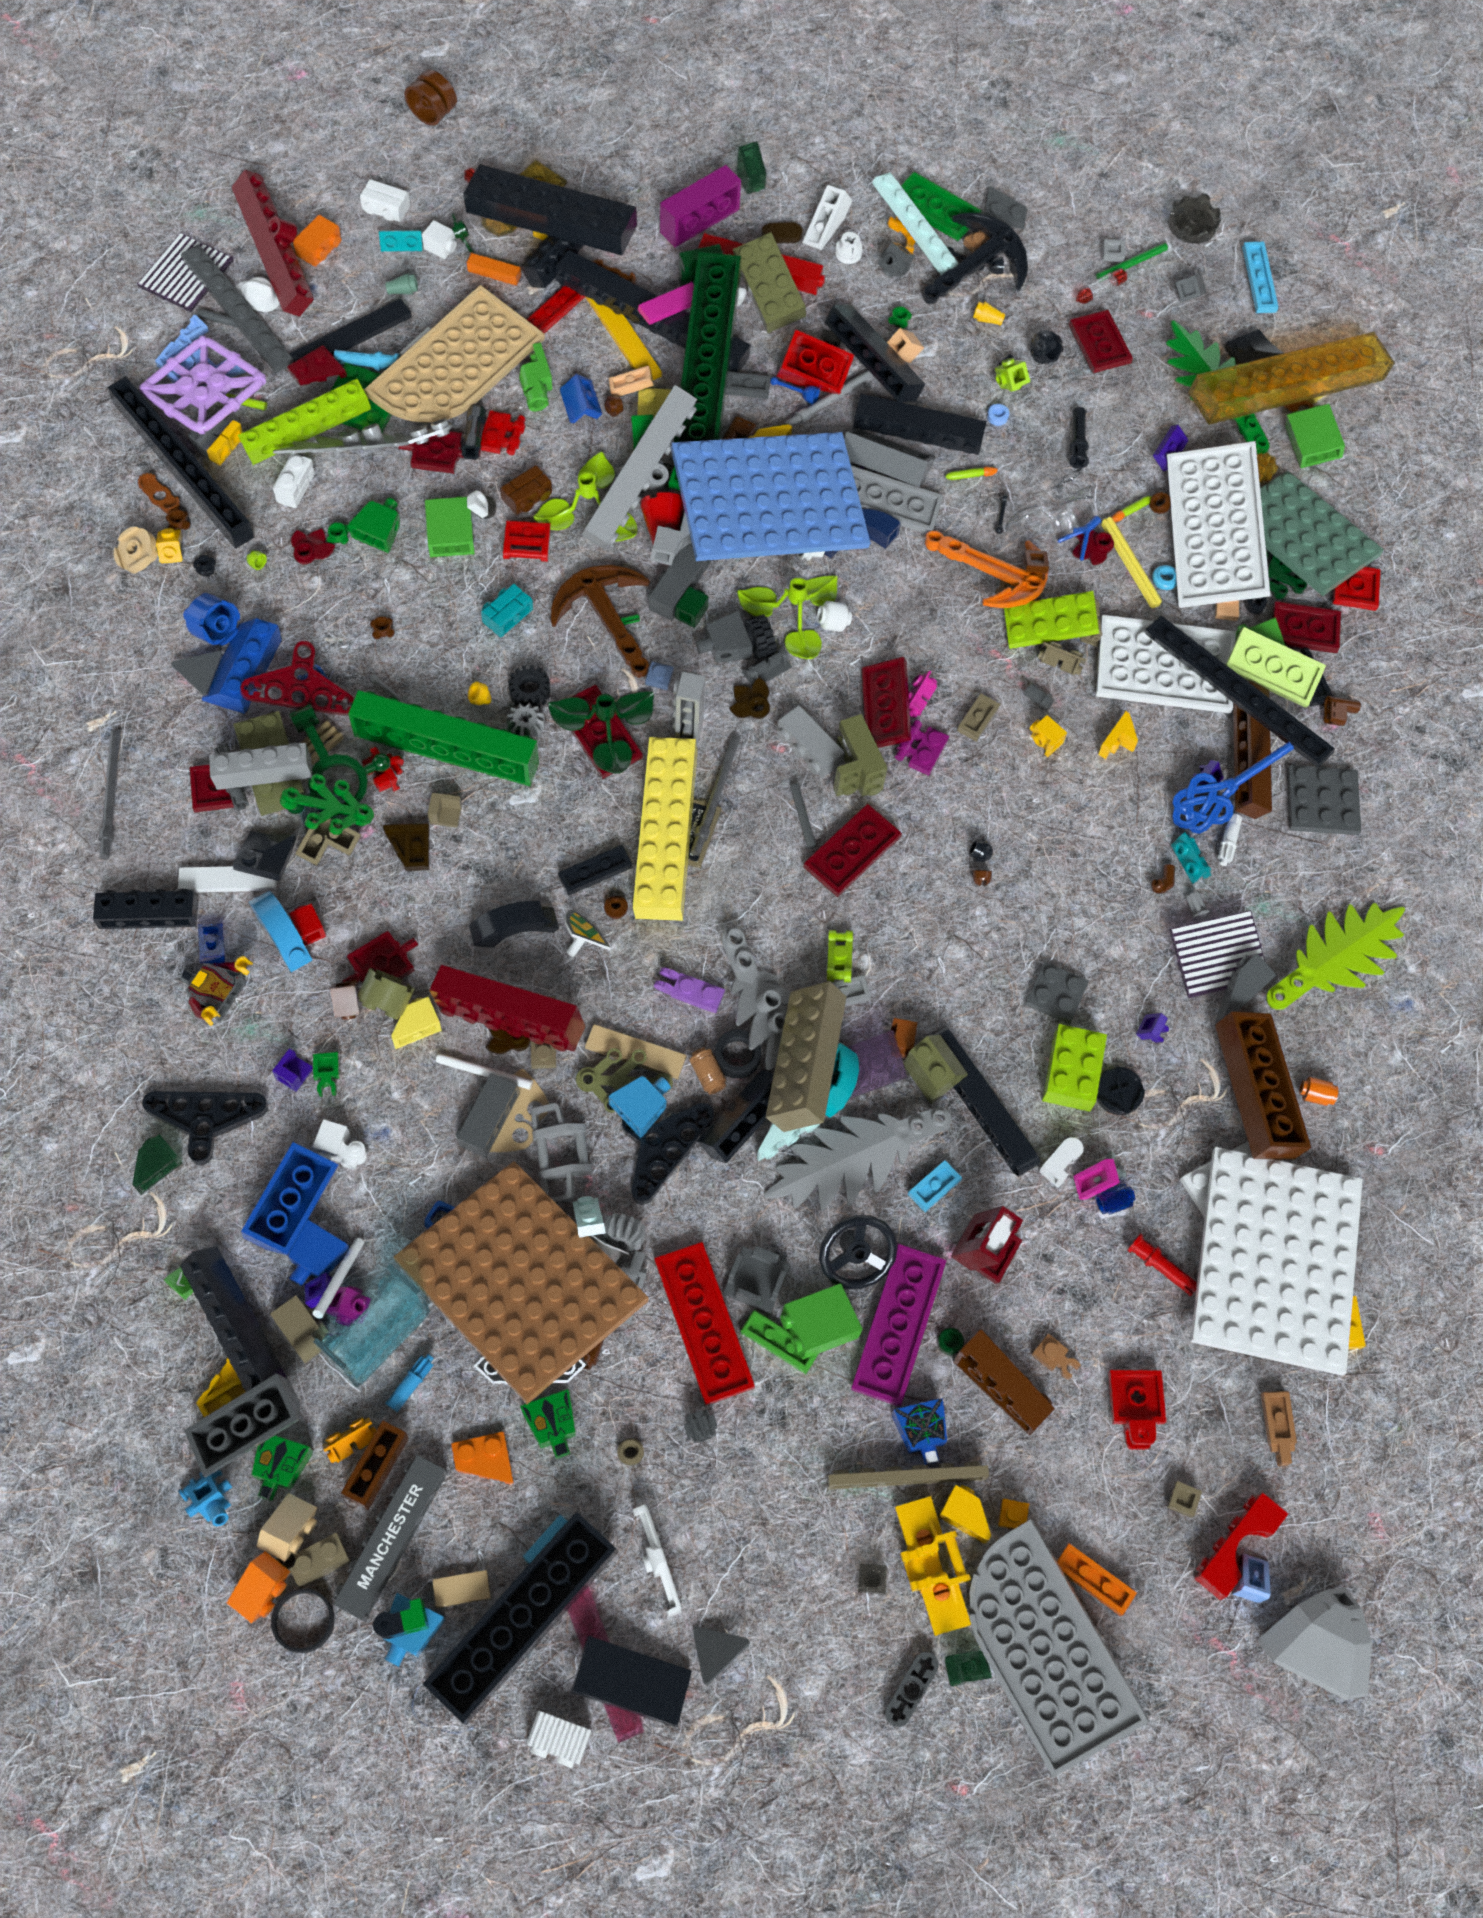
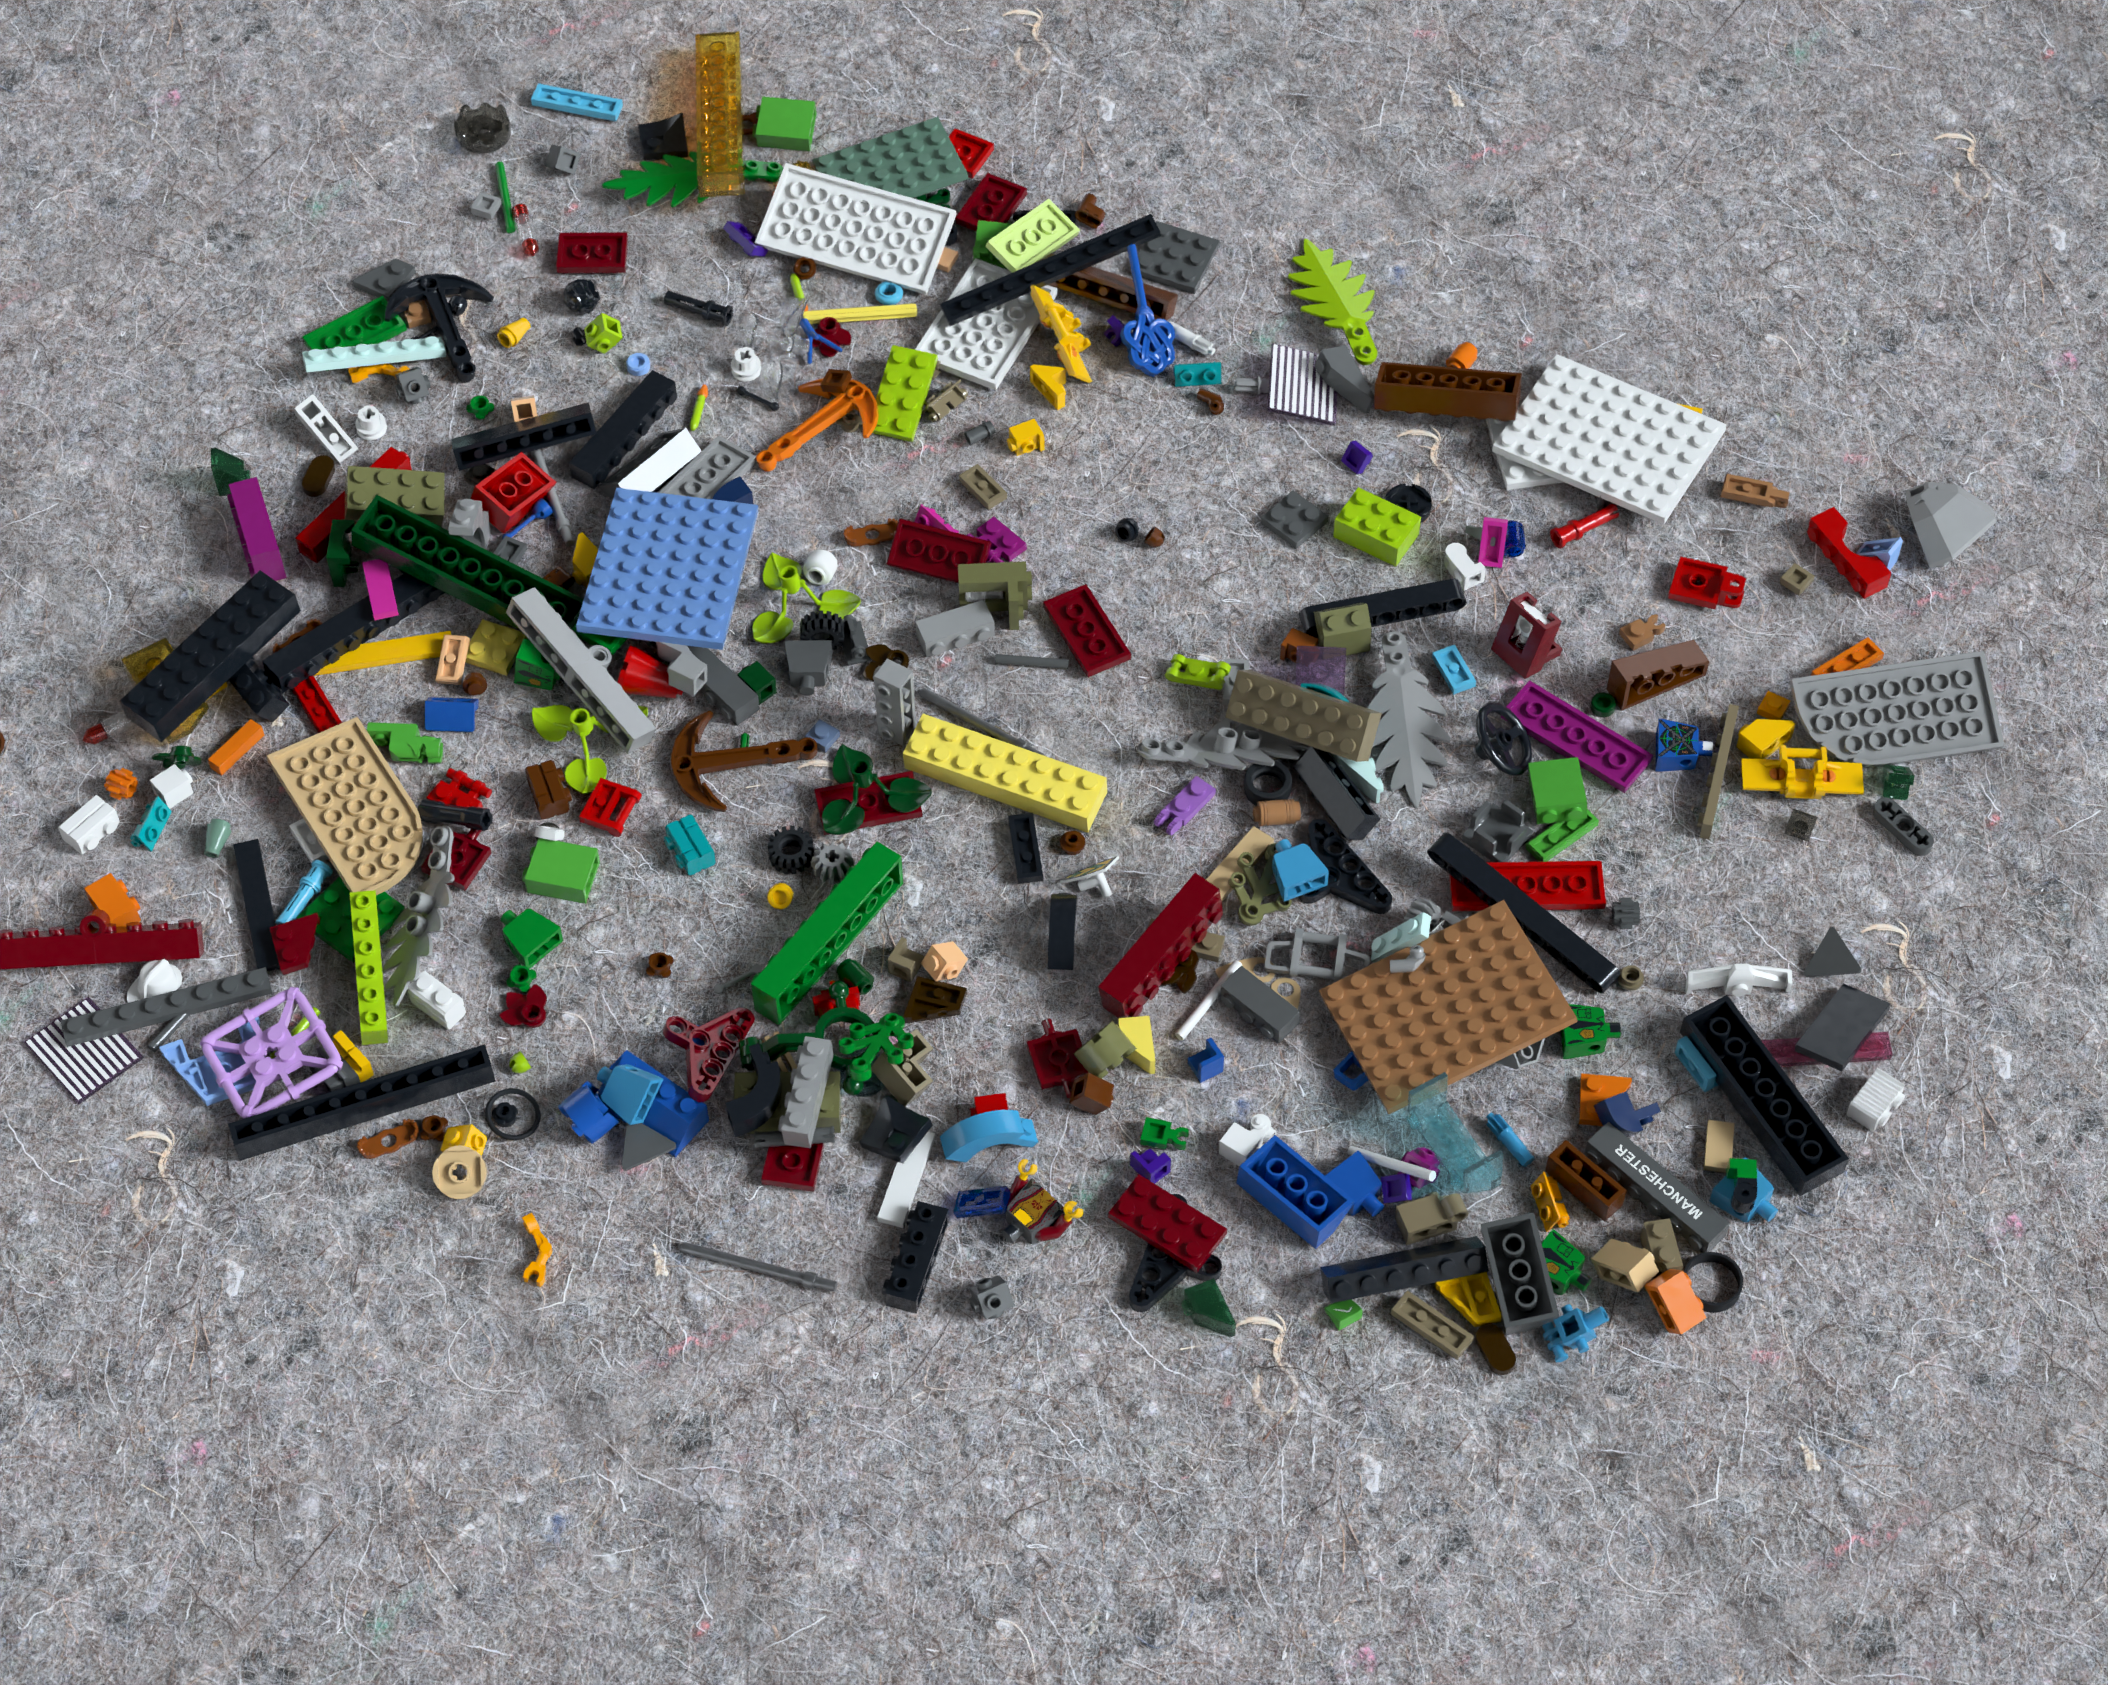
camera: 65 degrees left, 10 degrees down
none -> orange gear [104,768,138,800]
none -> light grey arch [448,499,490,549]
none -> black tyre [485,1088,541,1141]
none -> light orange piece [522,1213,553,1287]
none -> dark azure torso [597,1064,663,1125]
none -> black arch [725,1043,782,1137]
none -> white piece [731,347,761,382]
none -> dark green brick [837,958,874,995]
none -> dark orange piece [843,518,898,547]
none -> light nougat brick [921,941,968,981]
none -> dark grey brick [969,1275,1015,1319]
none -> yellow piece [1030,285,1092,383]
none -> dark red plate [1108,1174,1227,1273]
none -> blue panel [1187,1037,1224,1083]
none -> light grey arm [1390,945,1426,973]
none -> dark tan plate [1391,1290,1474,1360]
none -> black beam [1427,832,1620,994]
none -> dark brown tile [1476,1323,1516,1375]
none -> dark blue brick [1594,1091,1661,1137]

